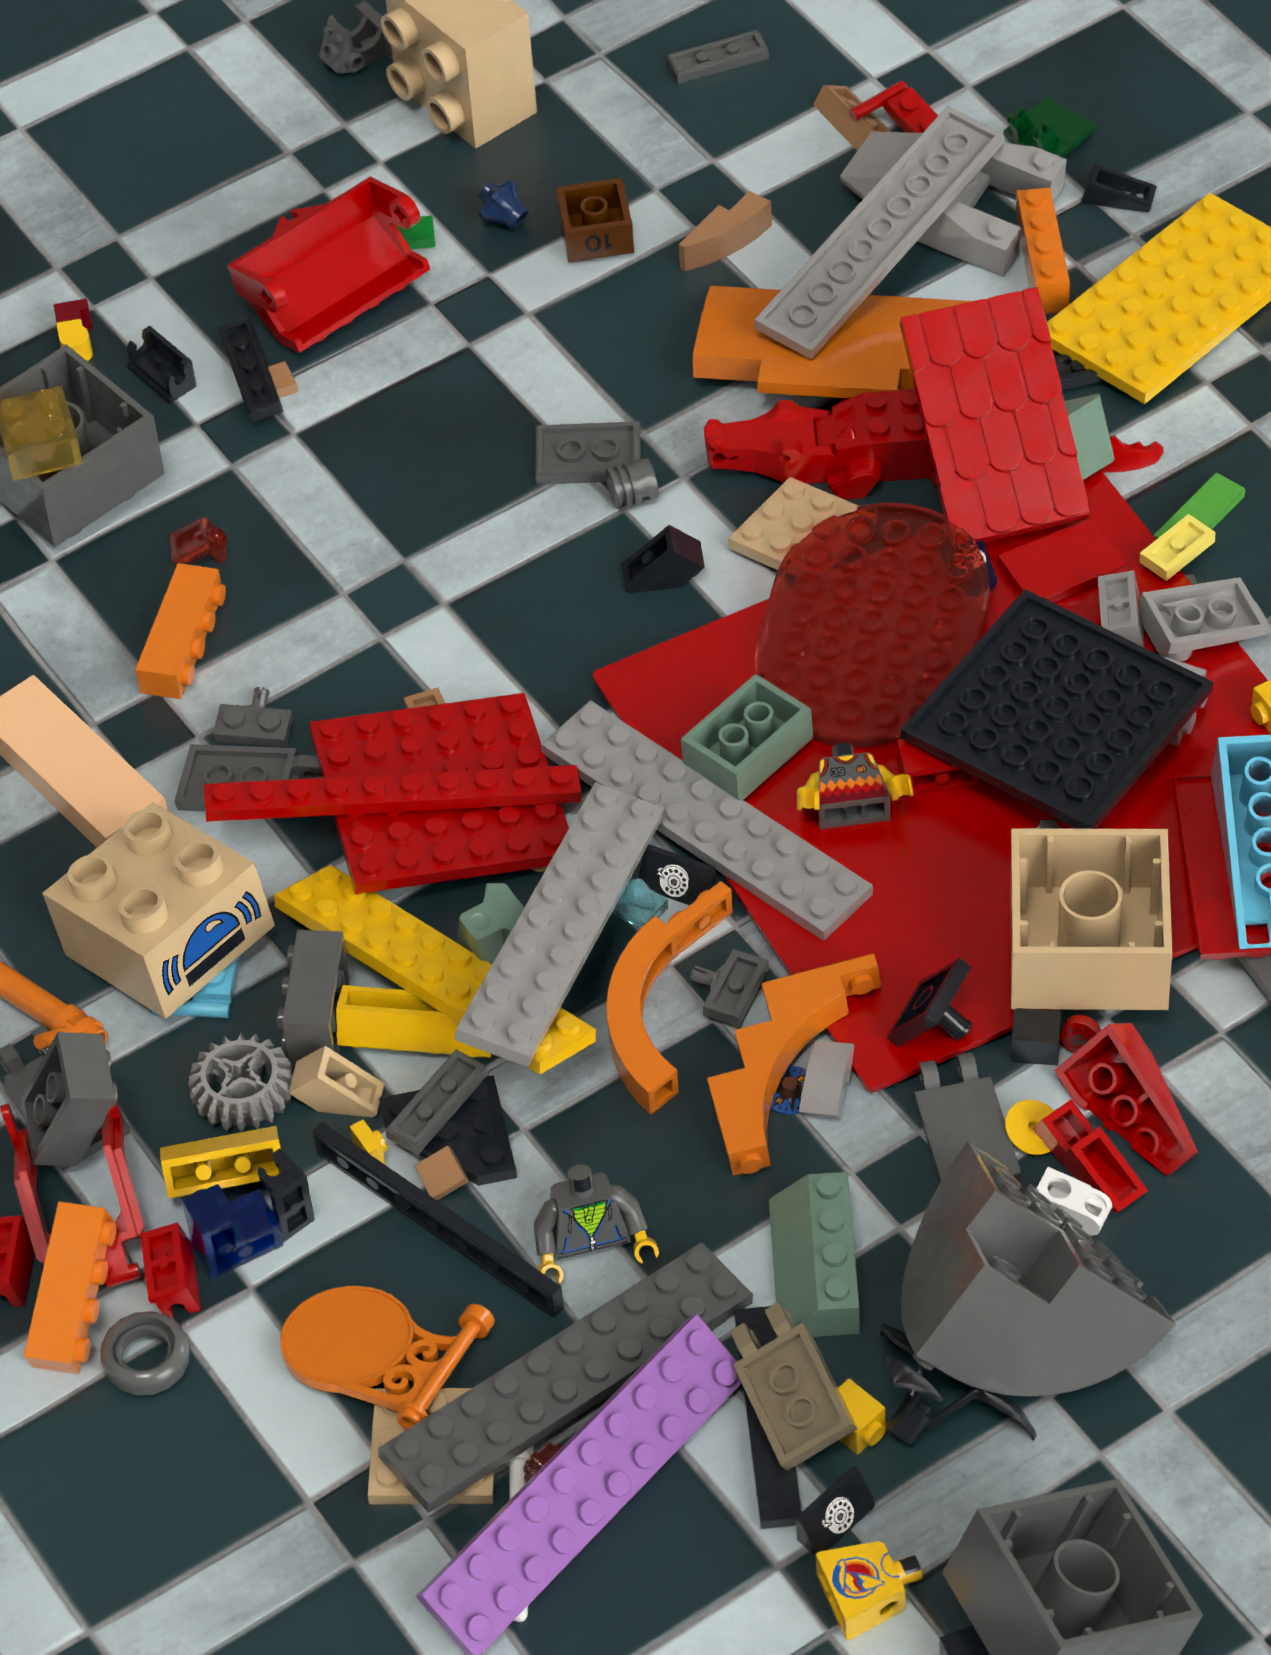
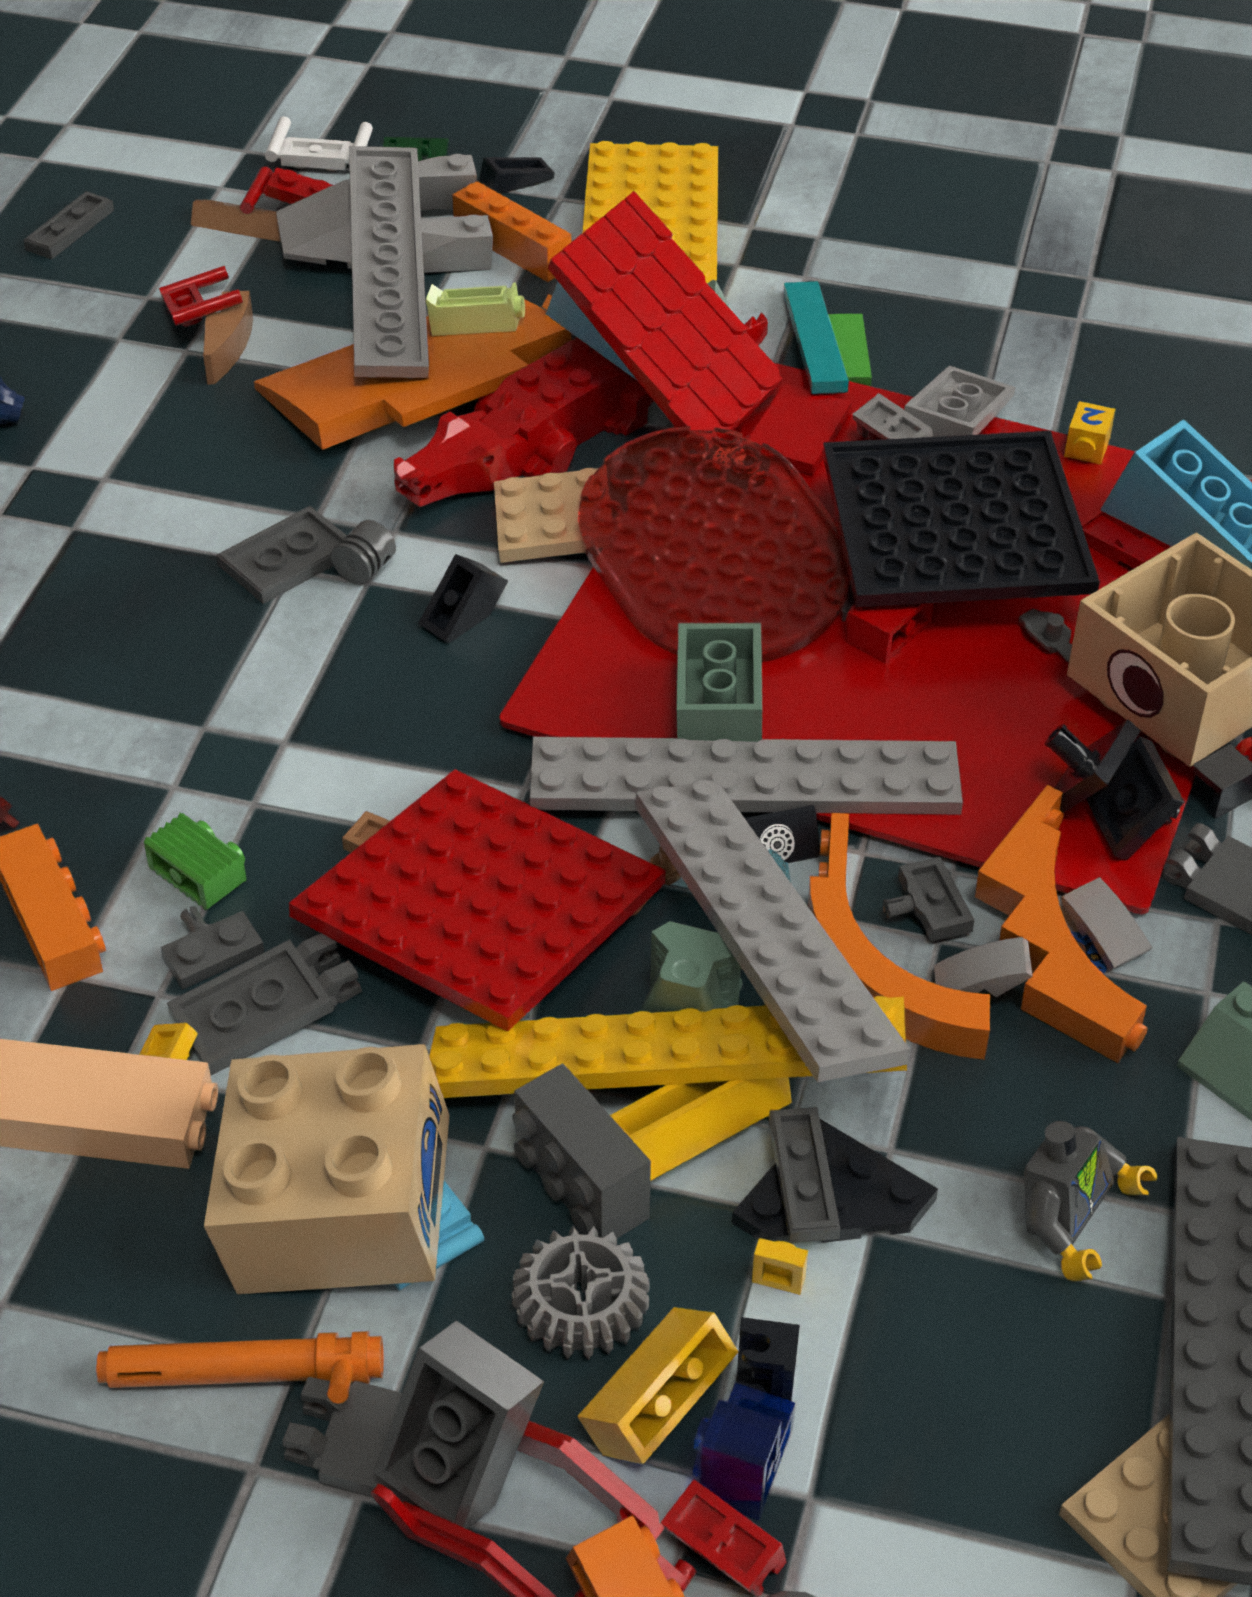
camera: 45 degrees left, 5 degrees down
red plate [203,765,581,822] -> none
orange piece [280,1286,495,1430] -> none
tan slope [288,1046,385,1118] -> none
black tile [313,1122,564,1317] -> none
medium nougat tile [415,1146,469,1201] -> none
reddish brown brick [556,178,634,262] -> none
torso [797,743,914,829] -> none
light yellow plate [1140,514,1216,581] -> none
none -> yellow plate [139,1023,198,1060]
none -> bright green brick [144,813,247,910]
none -> red plate [159,266,243,326]
none -> white plate [265,116,373,171]
none -> yellowish green window [426,283,525,336]
none -> teal tile [784,281,849,394]
none -> light grey slope [934,937,1033,997]
none -> black tile [1044,719,1141,813]

